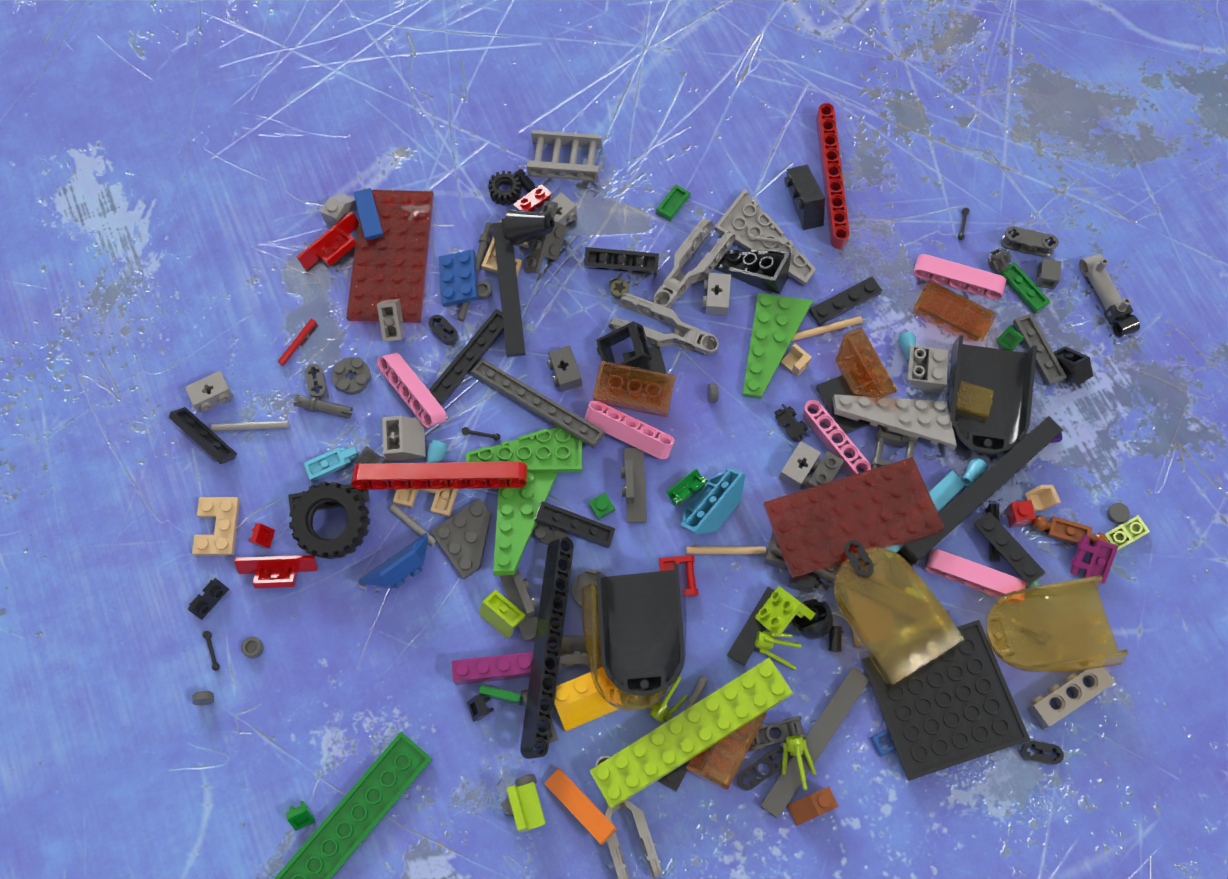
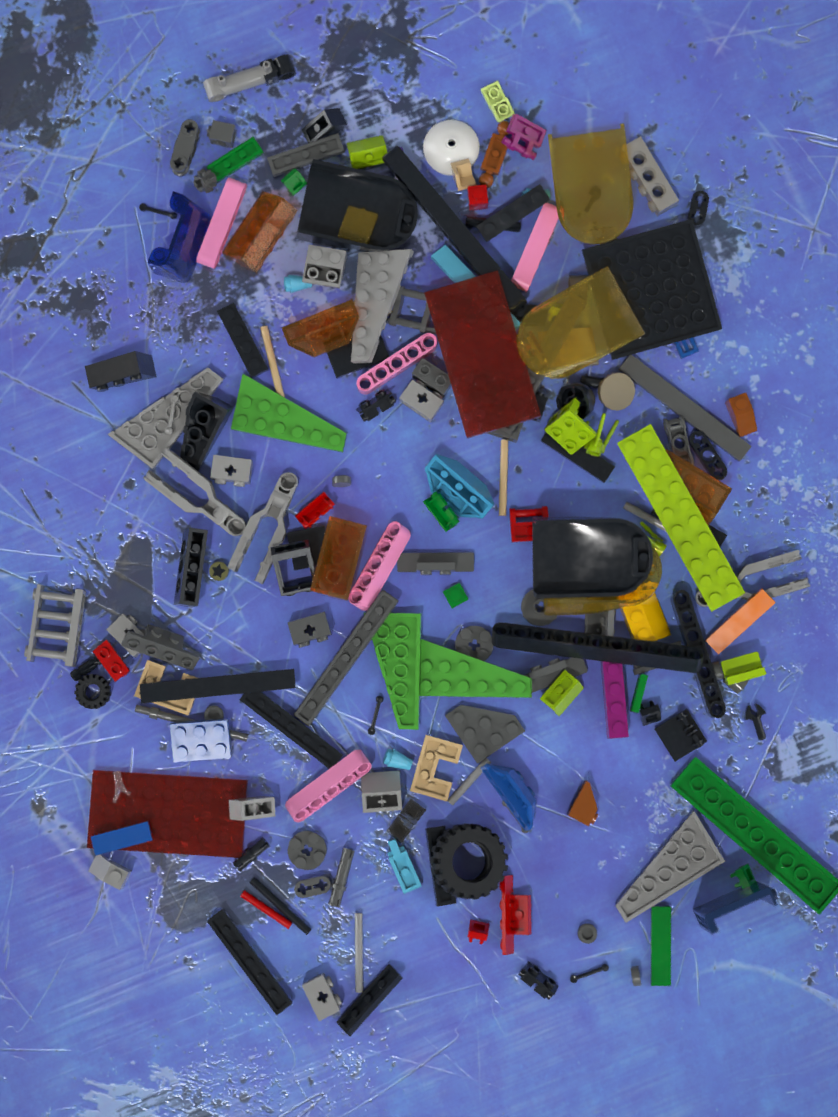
camera: 90 degrees left, 15 degrees up
tan plate [192,497,240,556] -> none
red bracket [297,212,360,270] -> none
beam [351,462,528,490] -> none
black beam [428,315,459,346] -> none
black cone [501,208,555,246] -> none
black plate [534,501,615,548] -> none
green tile [656,185,691,222] -> none
tan panel [781,344,812,377] -> none
lime plant [782,735,816,790] -> none
red beam [816,103,850,249] -> none
black beam [844,540,874,578] -> none
medium azure cone [961,458,988,486] -> none
dark grey tile [1107,503,1130,524] -> none
none -> clear blue windscreen [147,191,211,283]
none -> black plate [207,909,293,1015]
none -> black pin [233,837,270,872]
none -> black bar [249,877,312,935]
none -> red hinge [295,492,335,529]
none -> lime panel [347,135,387,169]
none -> white dish [423,120,480,176]
none -> dark orange slope [567,781,599,826]
none -> dark tan tile [598,372,635,411]
none -> light grey wing [615,811,725,923]
none -> green tile [651,906,671,986]
none -> black hinge [654,709,708,762]
none -> black beam [670,590,726,718]
none -> dark blue panel [693,881,778,934]
none -> black bar [744,703,766,740]

